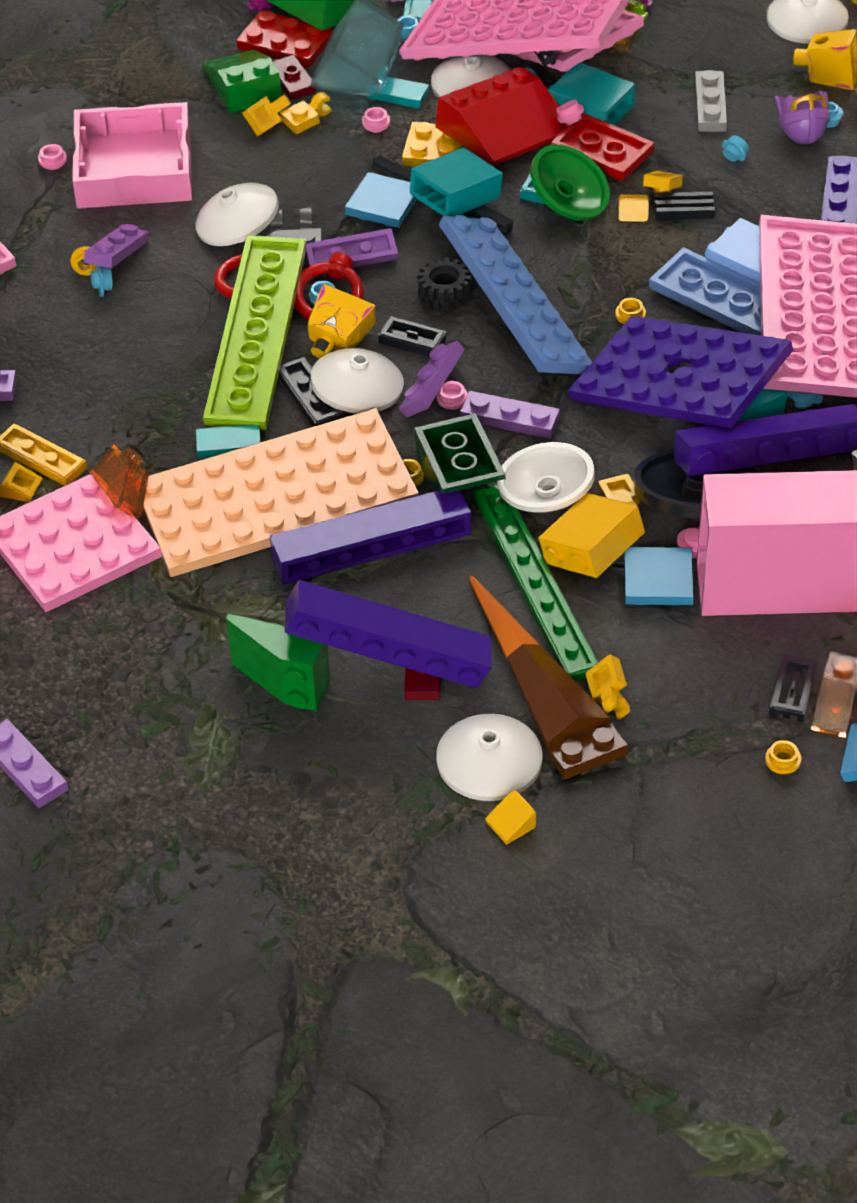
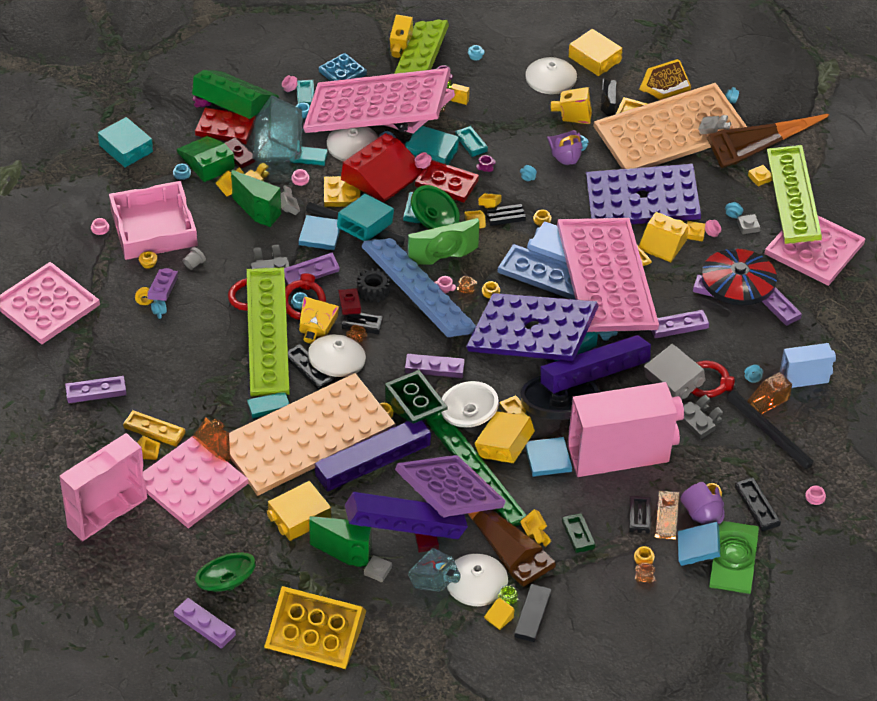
camera: 15 degrees left, 0 degrees up
white dish [195,183,279,246] -> none
medium lavender plate [399,341,465,418] -> none
bright pink plate [436,381,468,410] -> none
bright pink plate [677,528,699,558] -> none
light grey plate [695,70,727,132] -> none
none -> brick [98,117,153,167]
none -> yellow plate [139,251,157,268]
none -> medium azure plate [173,164,191,180]
none -> light grey piece [183,247,206,270]
none -> green dish [195,552,256,591]
none -> green slope [231,170,281,227]
none -> yellow slope [264,586,366,669]
none -> yellow brick [267,481,331,541]
none -> light grey plate [280,185,300,215]
none -> dark red plate [338,288,361,315]
none -> clear orange plate [346,325,367,343]
none -> light grey plate [364,555,392,582]
none -> medium lavender plate [395,455,506,517]
none -> bright green slope [408,218,480,265]
none -> clear light blue torso [408,548,461,592]
none -> bright pink plate [434,276,456,294]
none -> yellow plate [450,83,469,105]
none -> teal tile [455,126,488,157]
none -> clear orange plate [456,276,477,294]
none -> magenta plate [476,155,496,172]
none -> clear neon green plate [498,585,518,605]
none -> tile [514,584,551,642]
none -> yellow plate [533,210,551,226]
none -> plate [562,513,595,553]
none -> clear orange plate [635,563,655,583]

